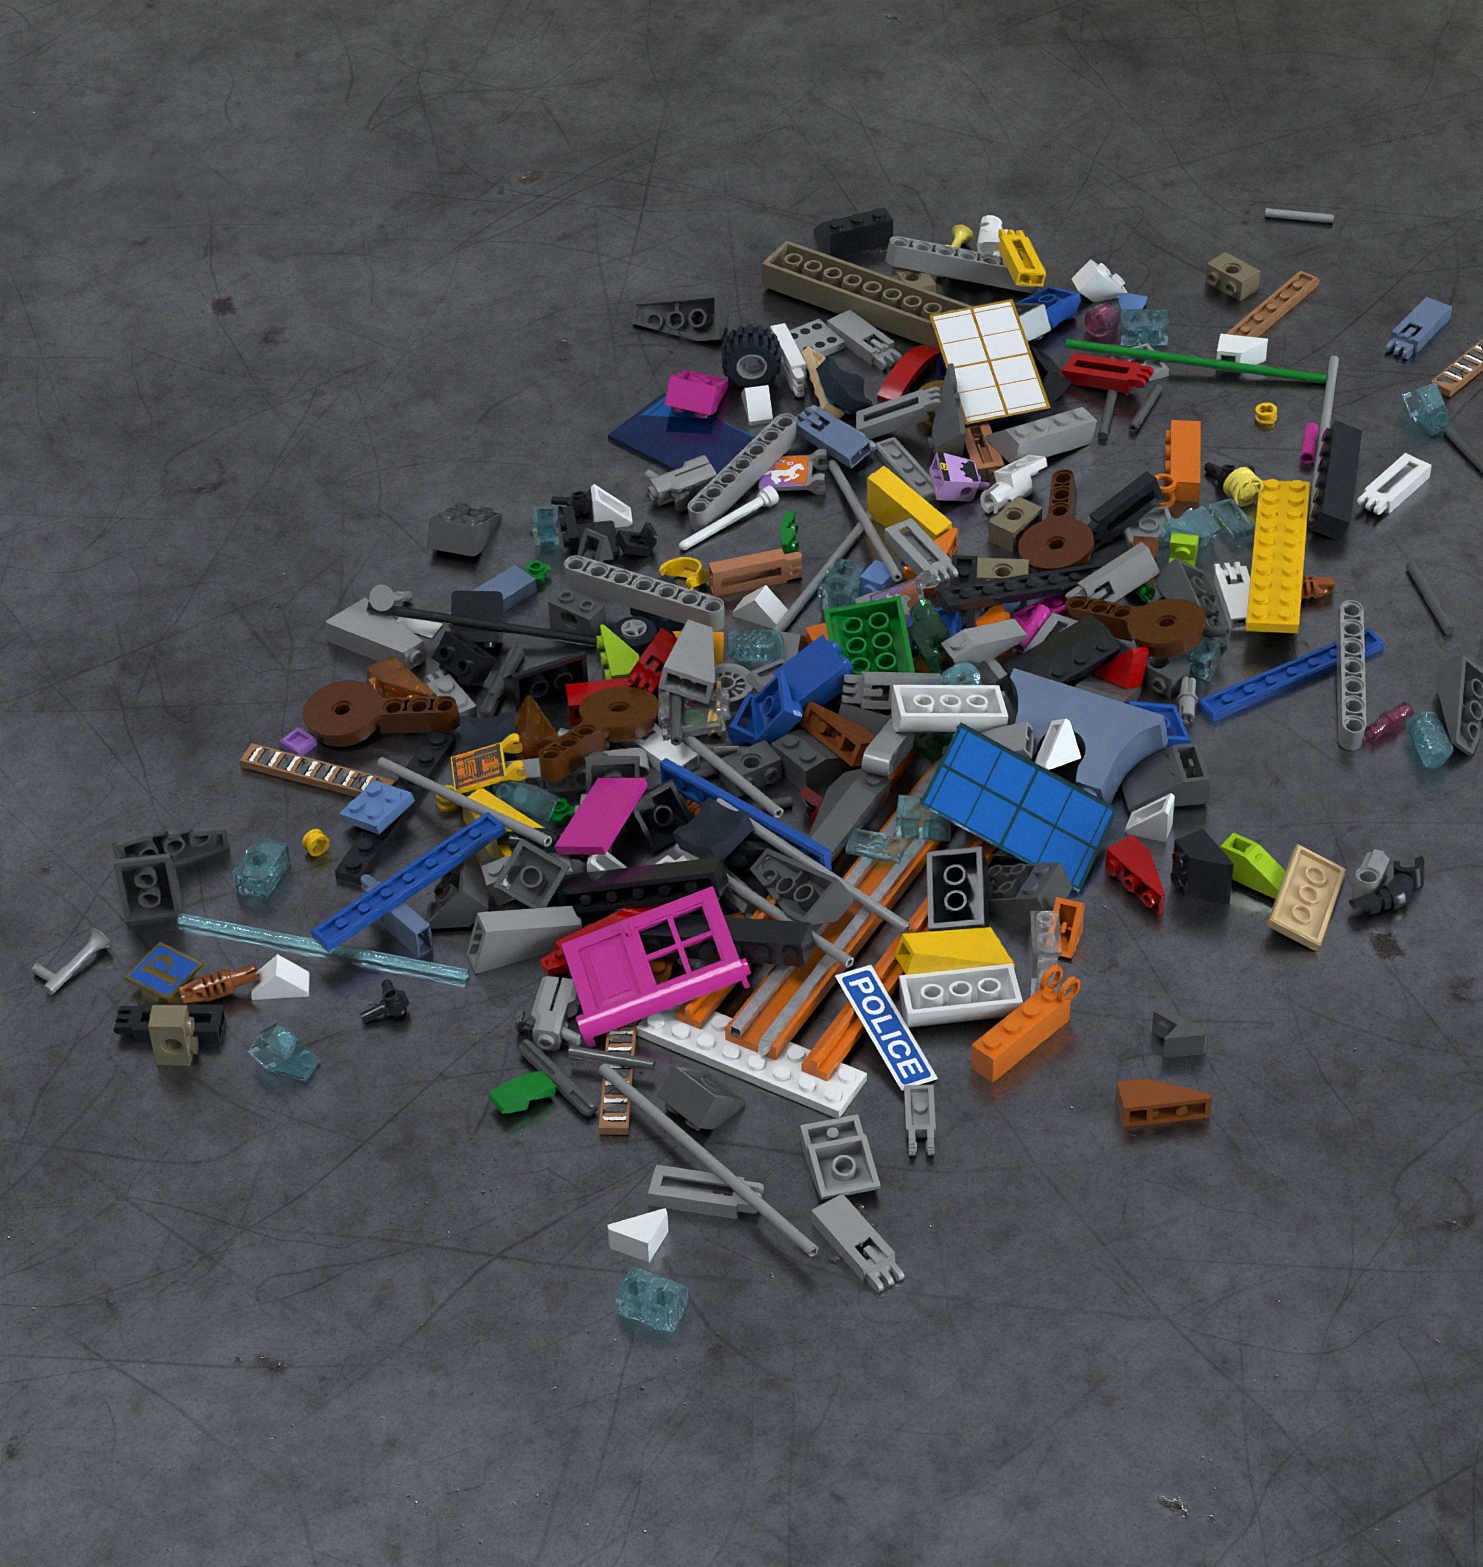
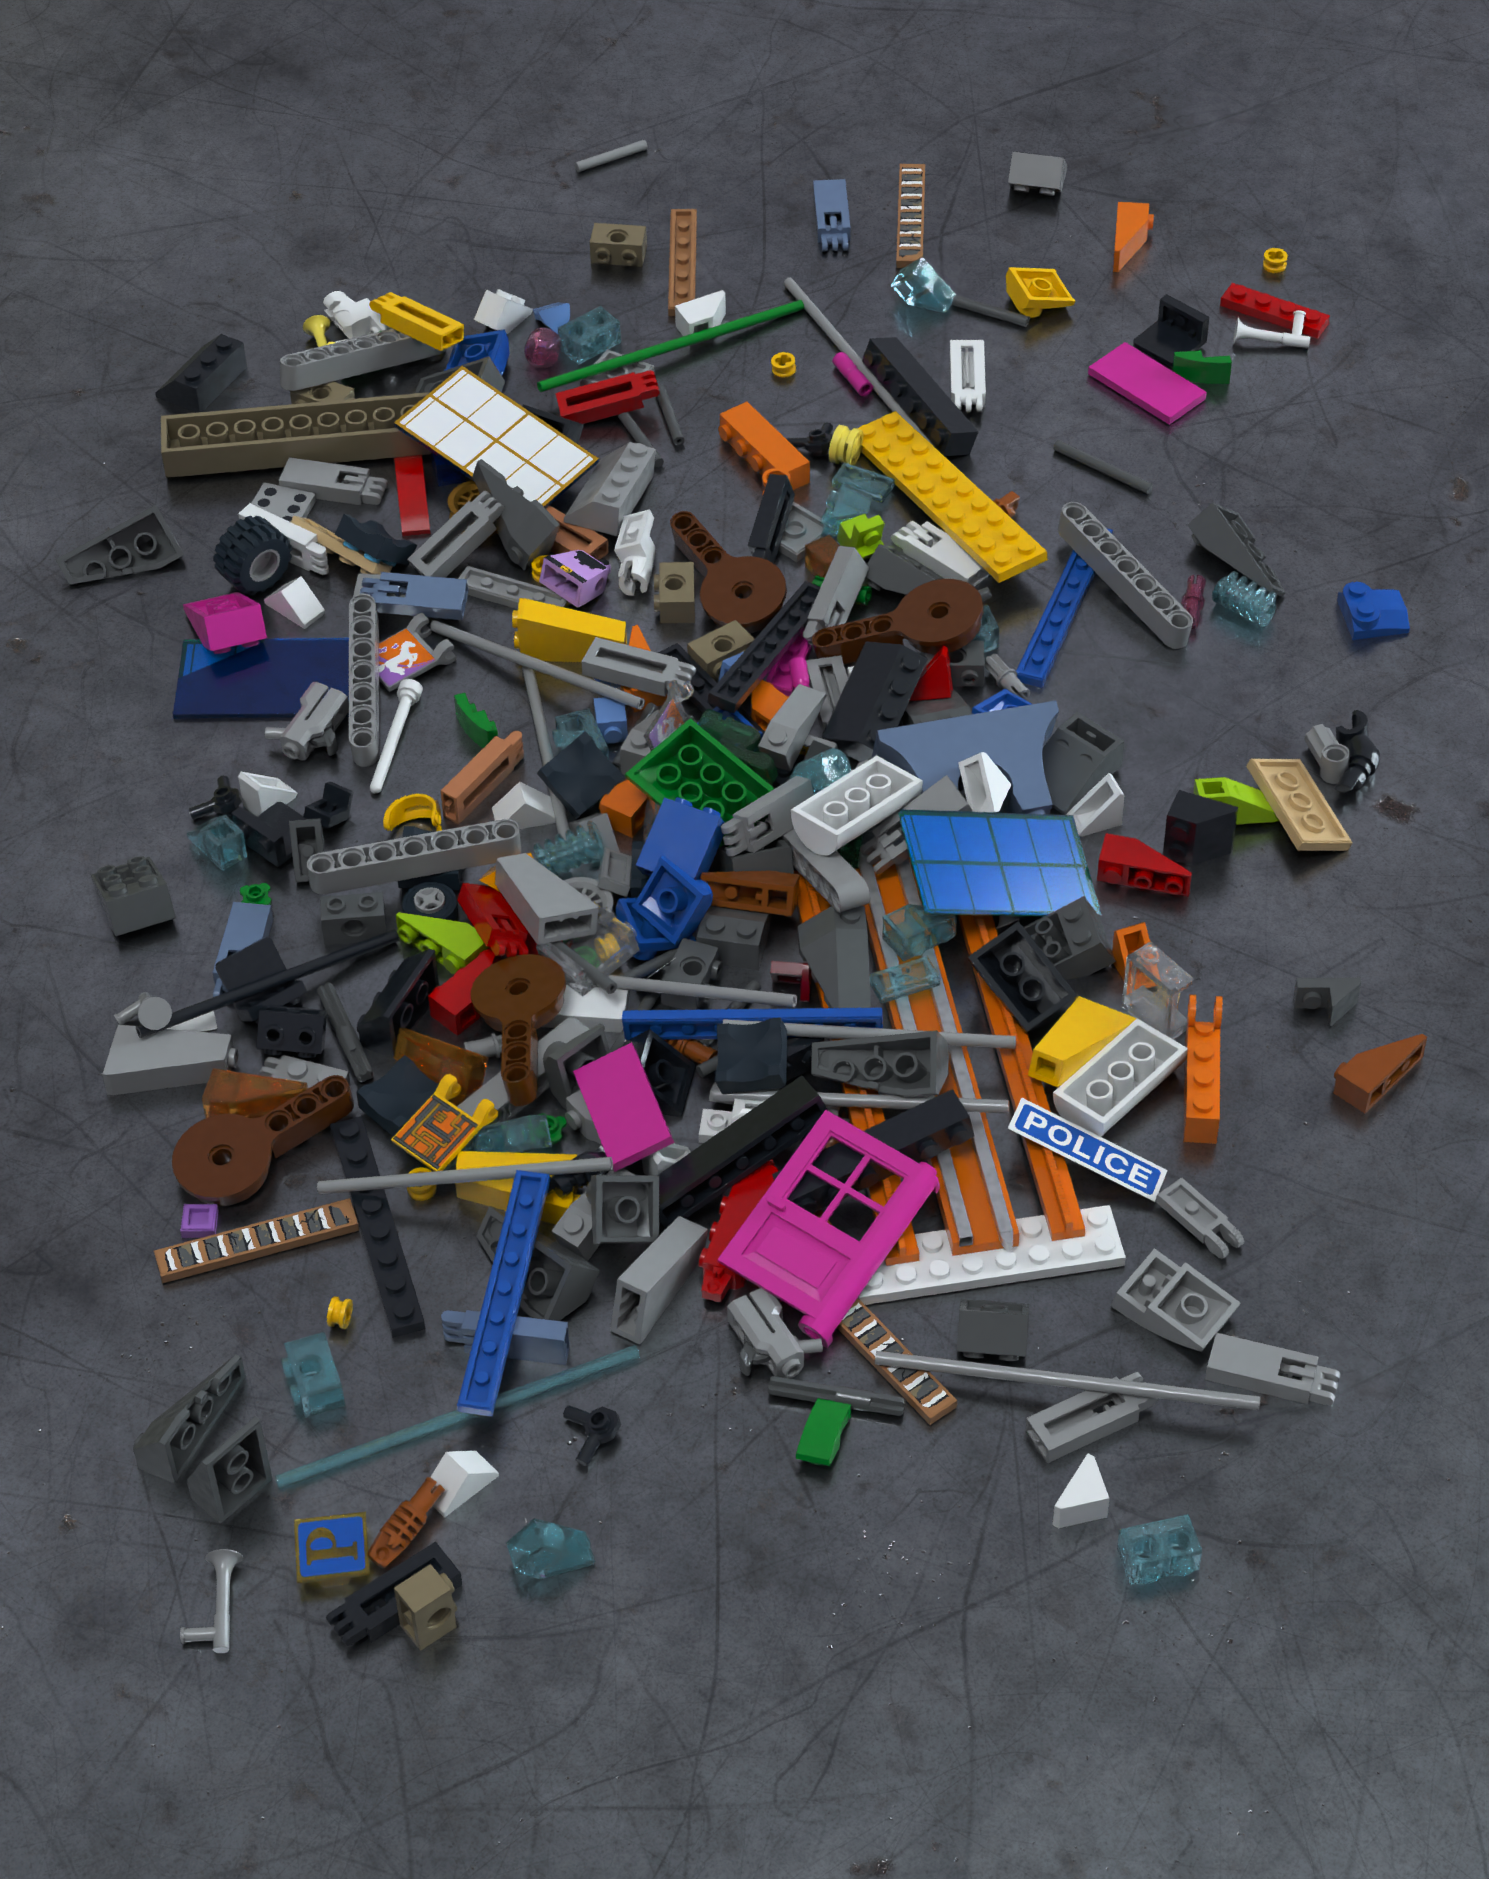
camera: 40 degrees left, 5 degrees up
medium blue plate [339,780,415,834] -> none
dark grey piece [568,1046,655,1071] -> none
none -> black brick [537,731,625,819]

